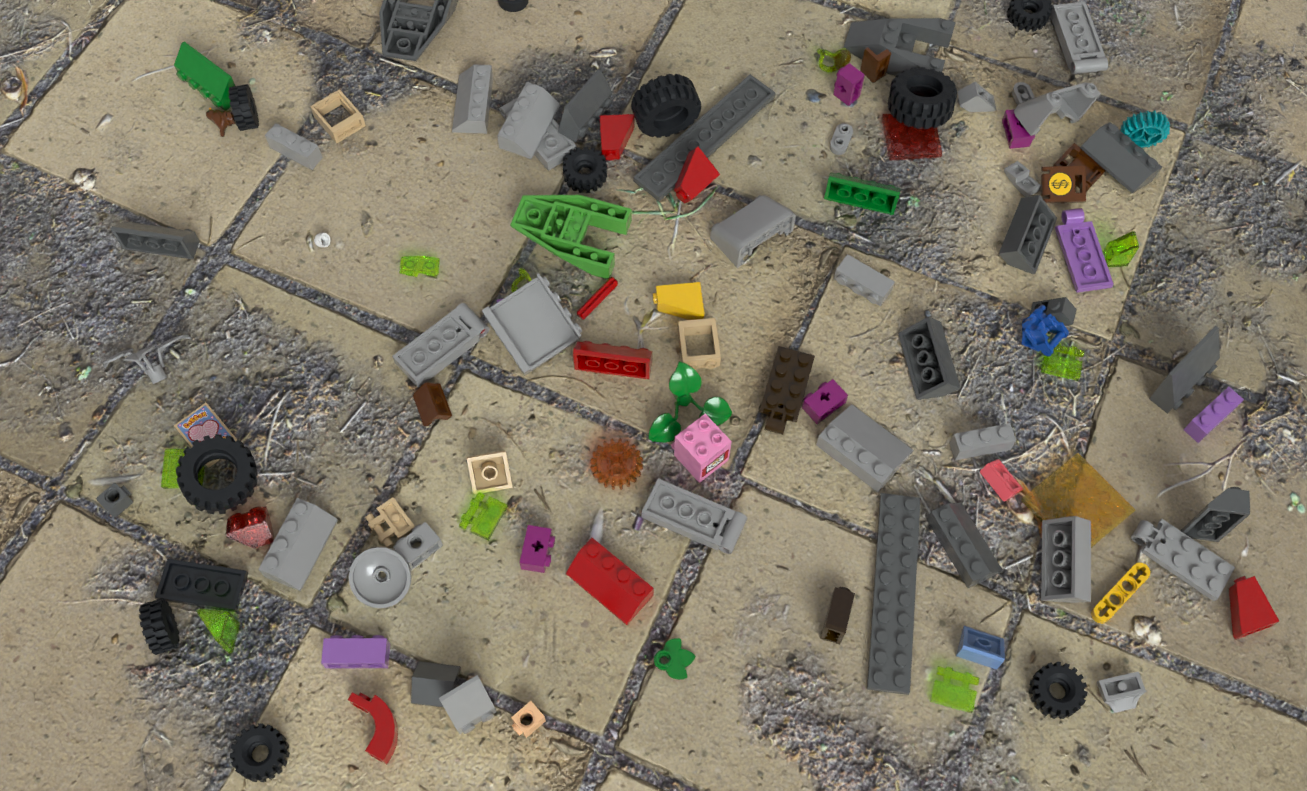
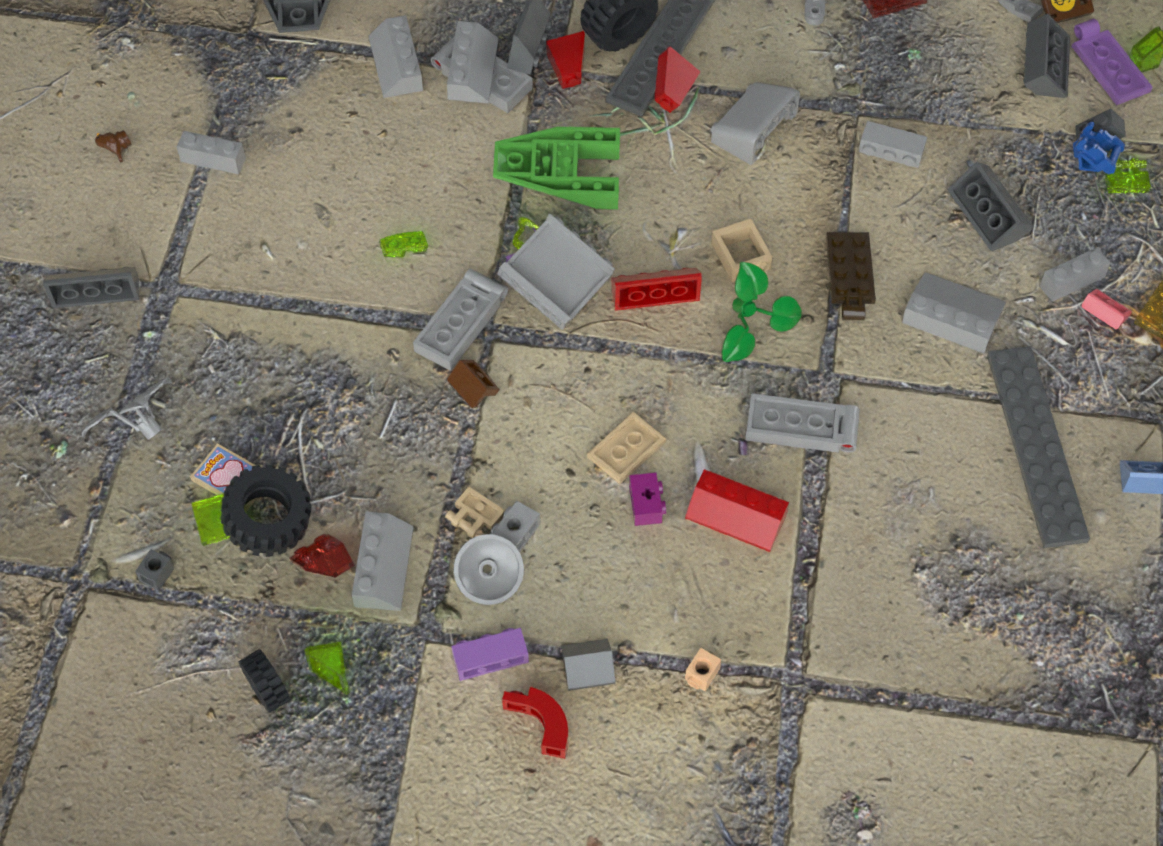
camera: 15 degrees left, 5 degrees down
black plate [155,559,248,612] -> none
green slope [174,41,235,110] -> none
black tyre [229,84,259,131] -> none
black tyre [230,723,290,782] -> none
tan window [310,89,366,143] -> none
white hinge [314,233,330,248] -> none
light grey slope [439,675,496,734] -> none
clear neon green plate [459,492,508,541] -> none
tan slope [467,450,513,495] -> none
black tyre [563,147,607,193] -> none
red axle [577,277,618,320] -> none
clear orange gear [590,438,643,490] -> none
yellow slope [652,282,705,320] -> none
green plate [654,638,696,680] -> none
bright pink container [671,414,732,483] -> none
magenta brick [802,379,848,425] -> none
dark brown slope [820,587,855,645] -> none
green slope [824,172,900,215] -> none
dark grey slope [927,503,1003,588] -> none
clear neon green plate [930,666,980,713] -> none
none -> tan tile [587,412,666,484]

